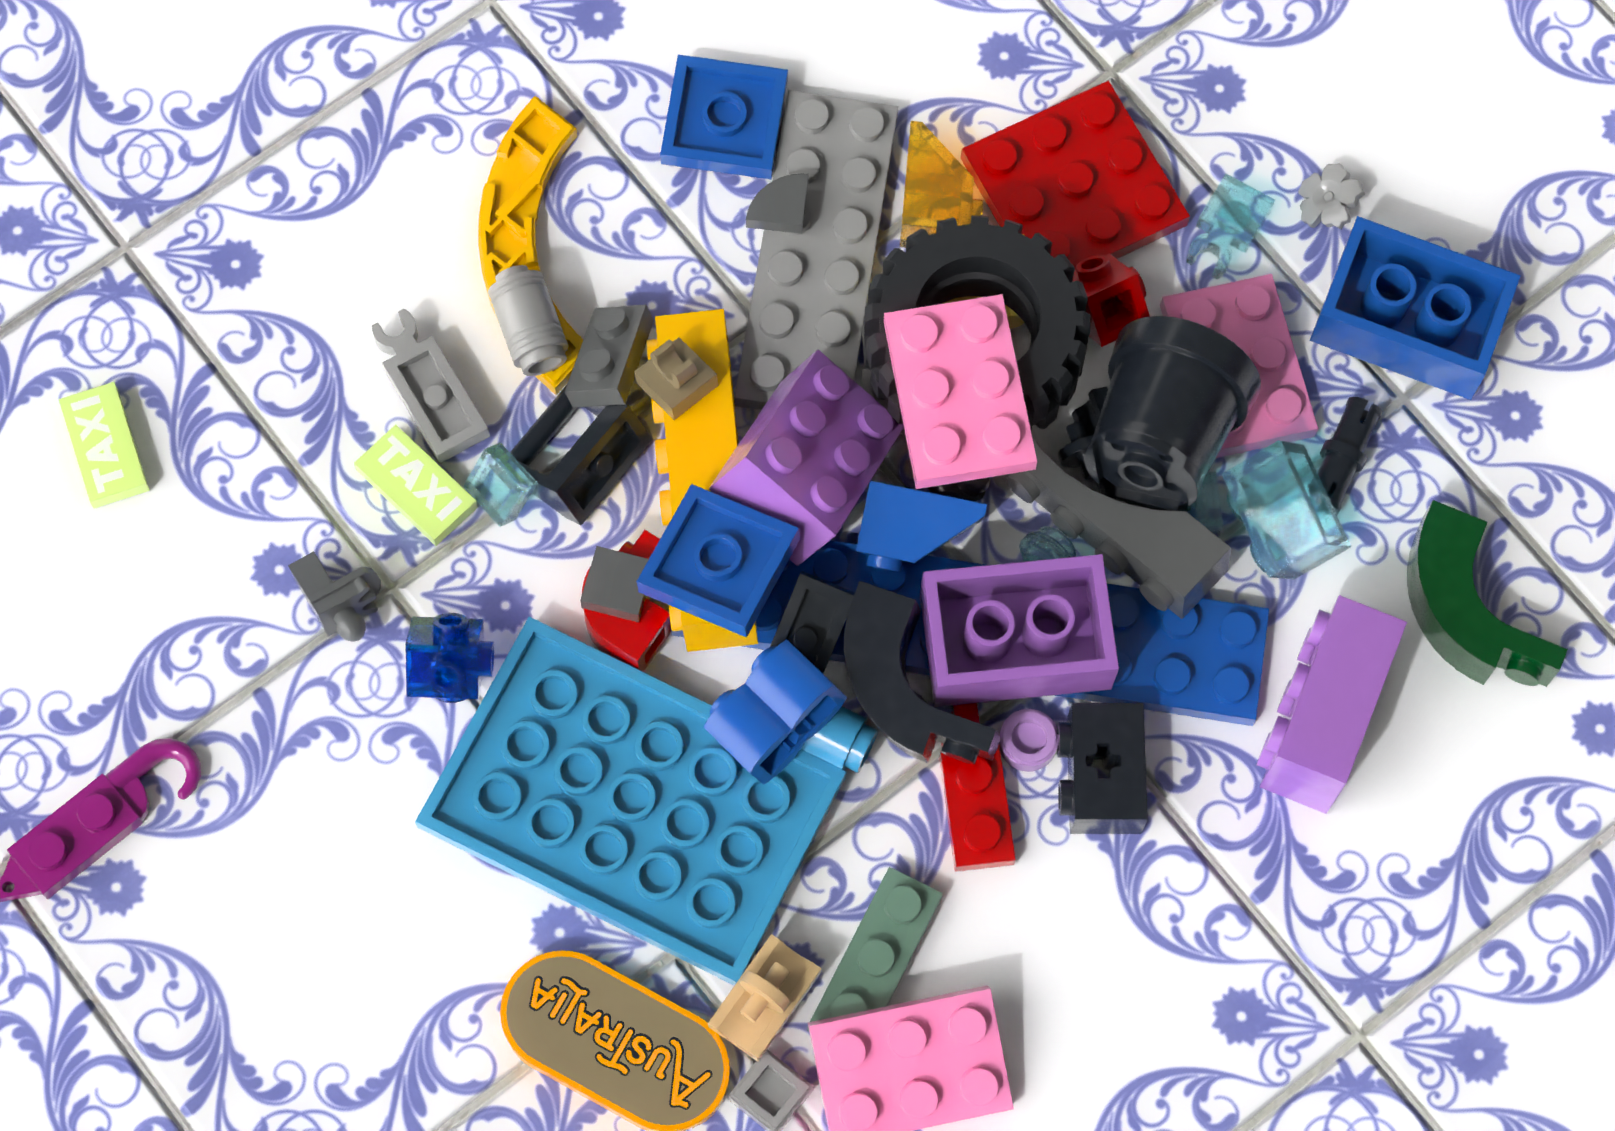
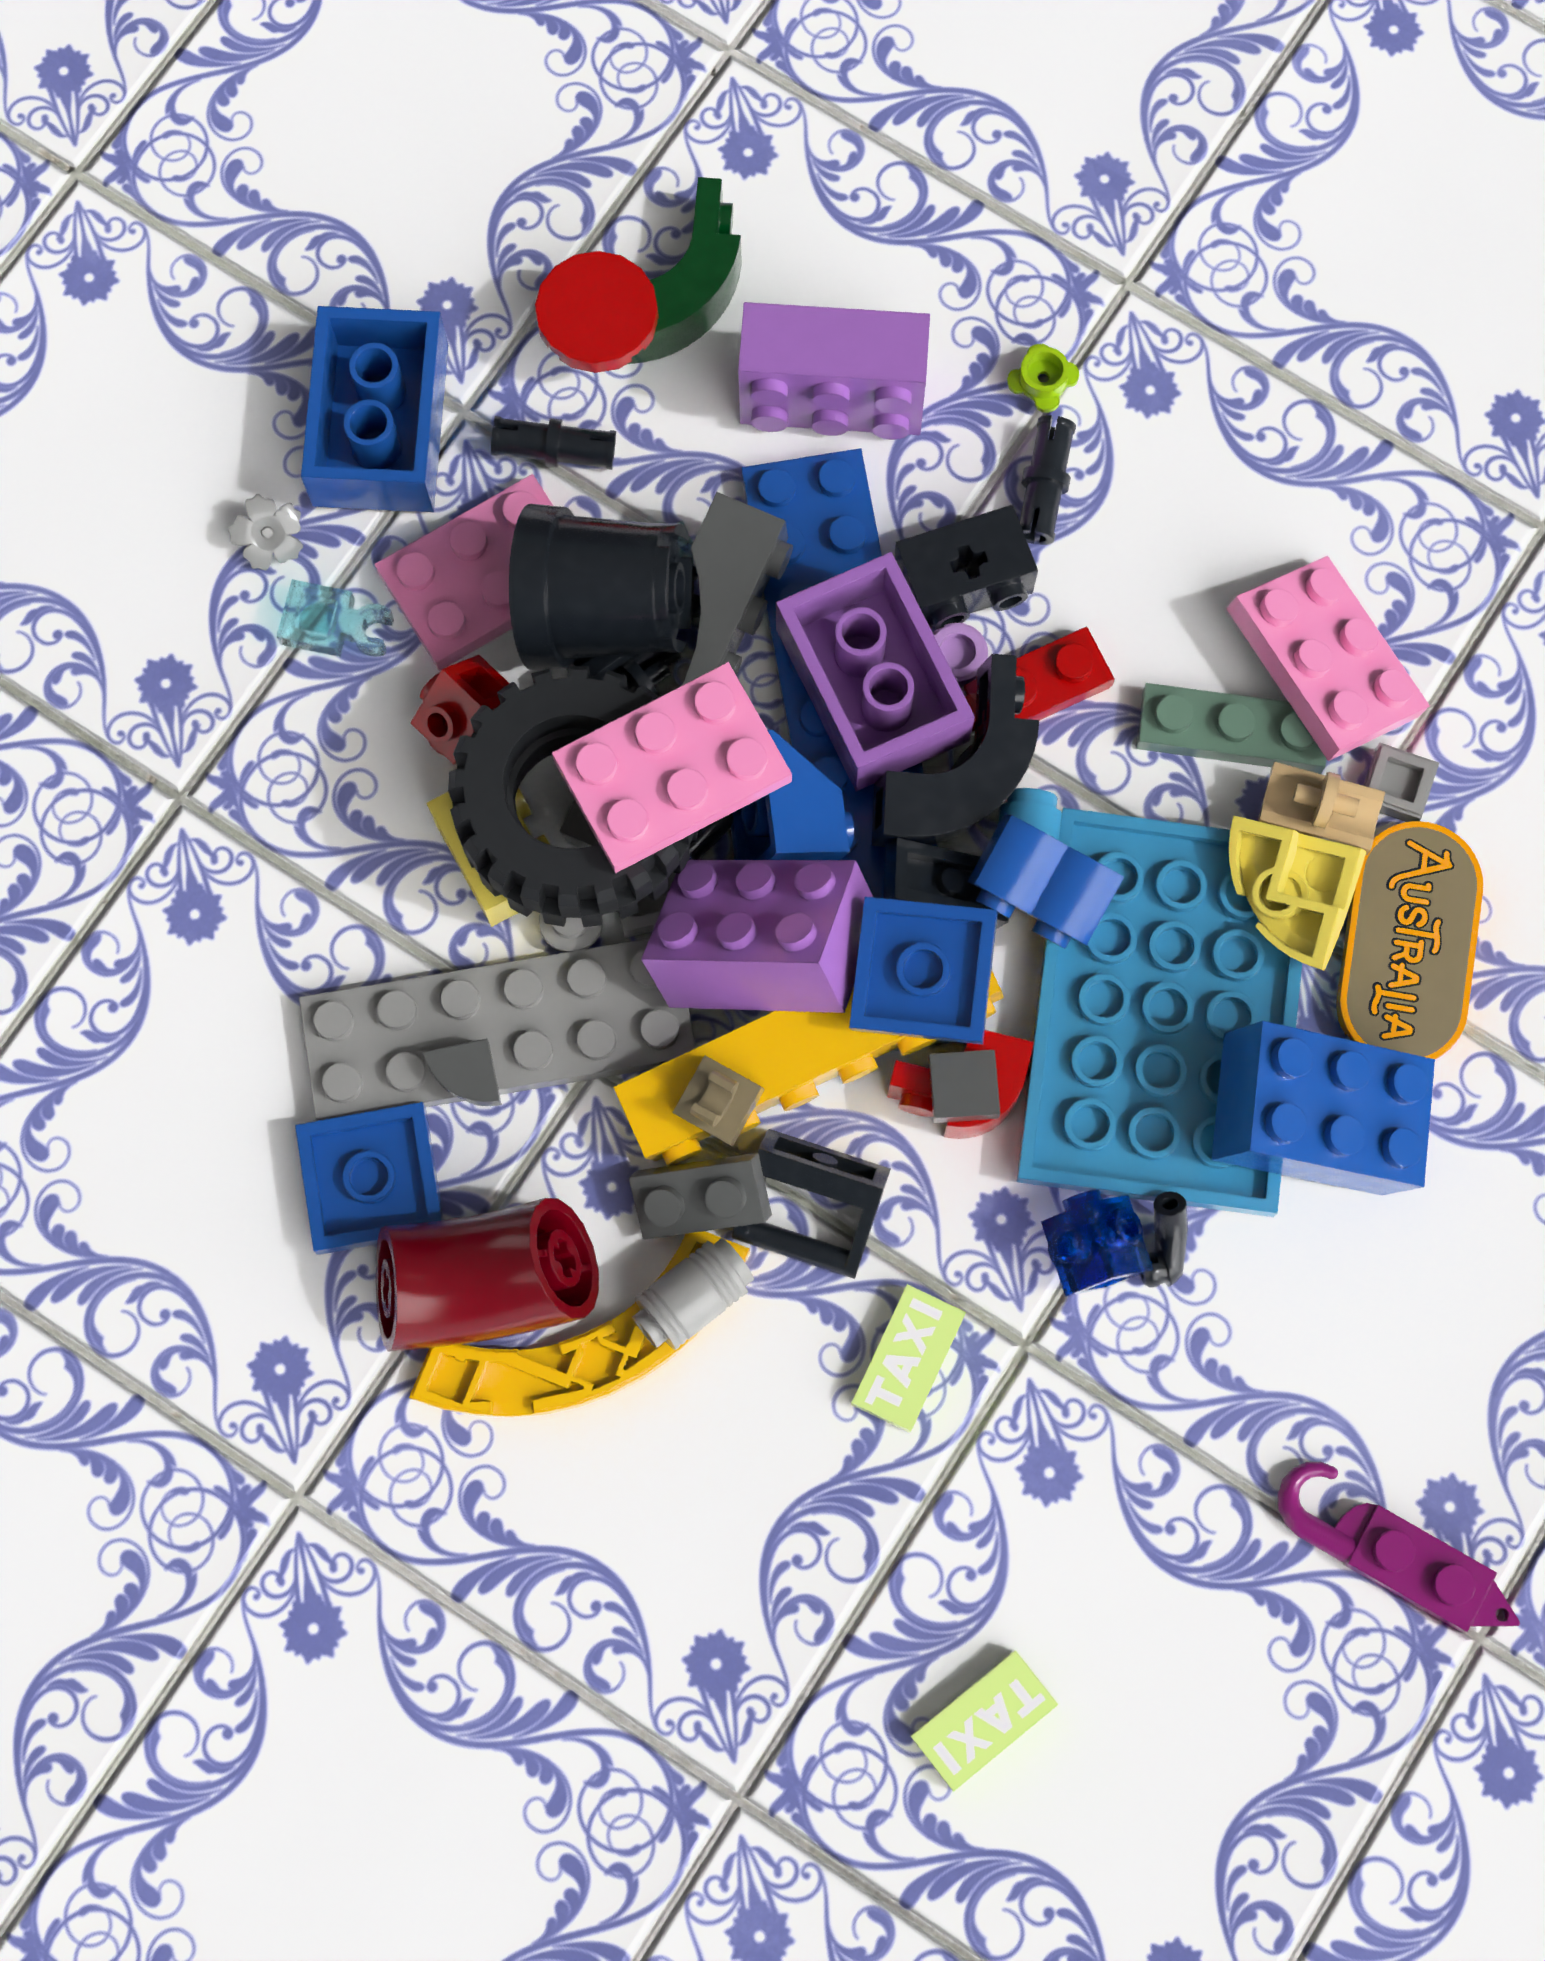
camera: 105 degrees left, 5 degrees up
dark grey piece [288,551,381,642] -> none
light grey plate [372,309,490,464] -> none
clear light blue tile [463,442,538,527] -> none
clear yellow slope [900,121,983,248] -> none
red plate [960,80,1190,269] -> none
clear light blue plate [1019,526,1076,562] -> none
clear light blue brick [1222,440,1351,580] -> none
none -> dark red brick [375,1198,599,1352]
none -> red tile [535,251,659,373]
none -> lime plate [1007,344,1079,413]
none -> black pin [1019,415,1076,545]
none -> black arm [1137,1191,1188,1288]
none -> blue brick [1211,1021,1435,1196]
none -> light yellow brick [1229,815,1366,971]

